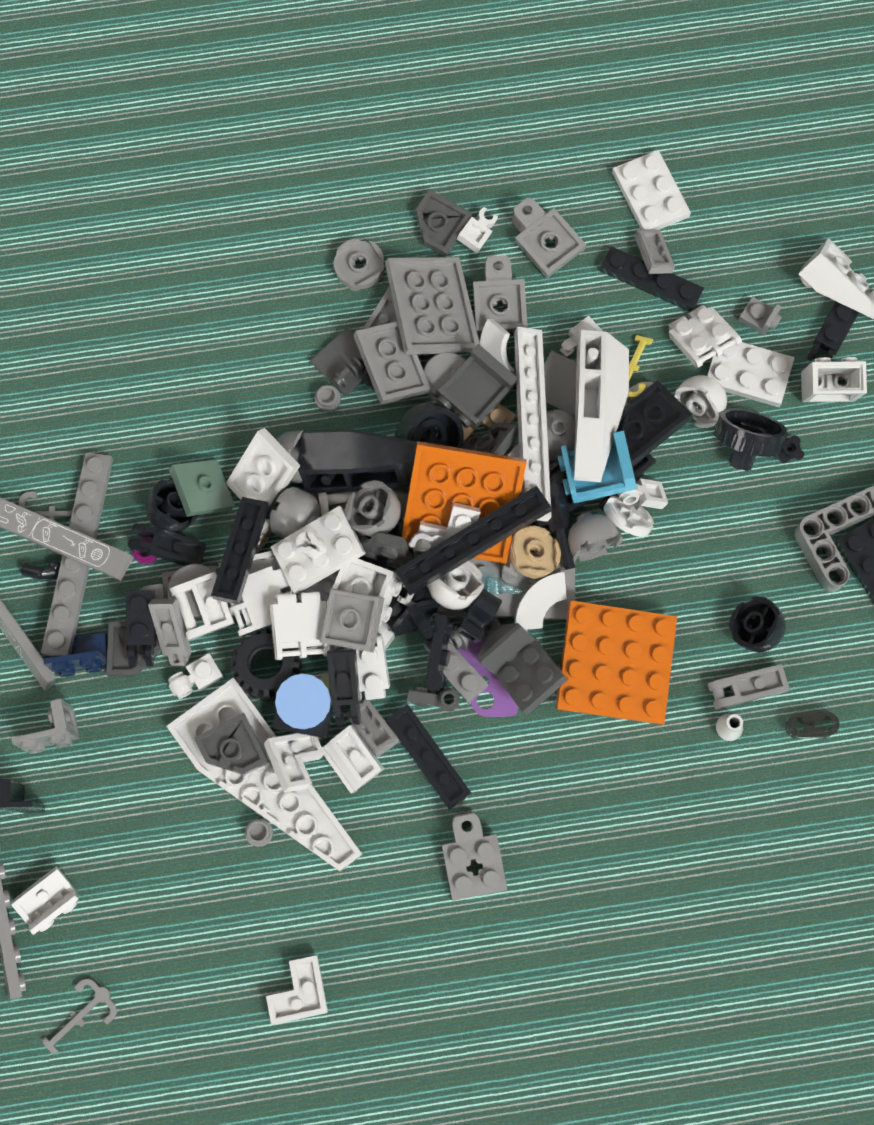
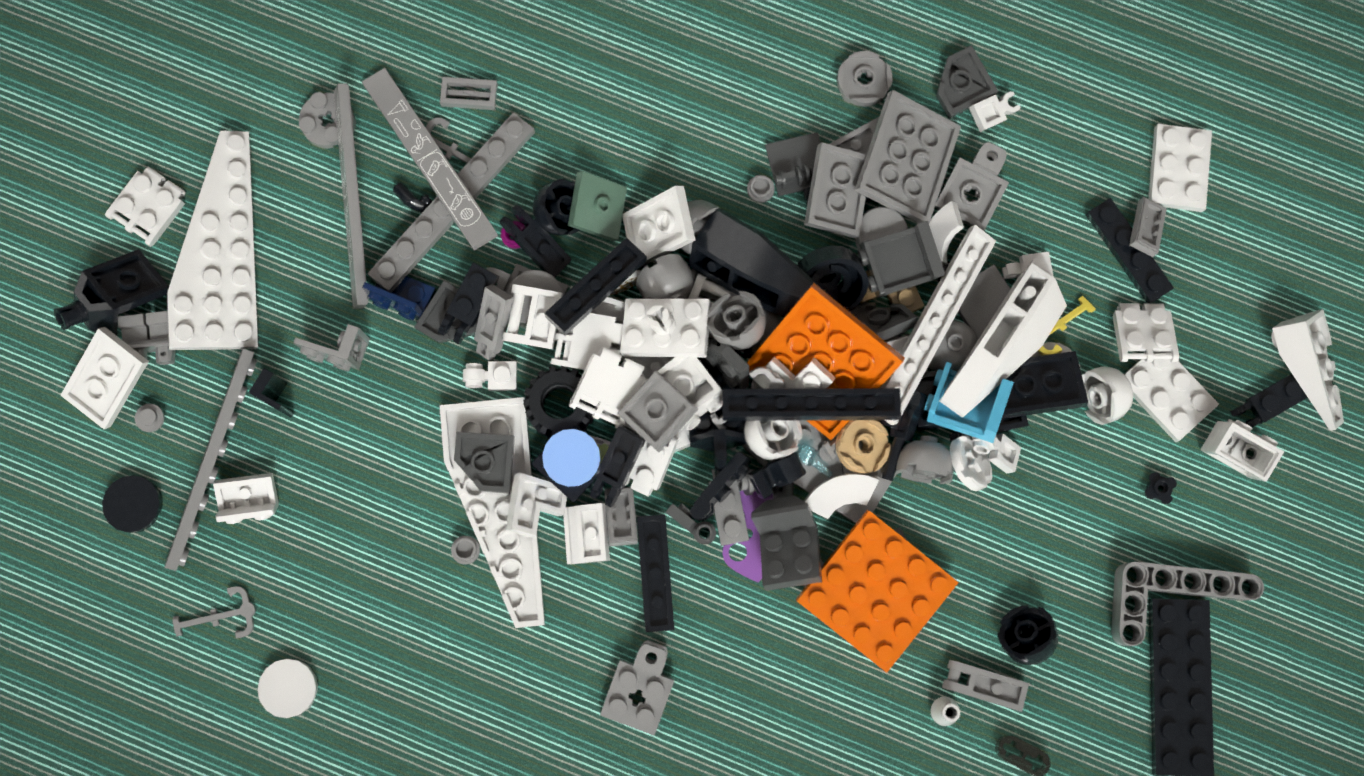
camera: 25 degrees right, 5 degrees up
white plate [266,955,328,1025] -> none
light grey plate [512,198,587,279] -> none
black piece [714,408,787,471] -> none
light grey bracket [738,297,782,336] -> none
none -> white tile [257,659,318,718]
none -> light grey tile [440,77,498,110]

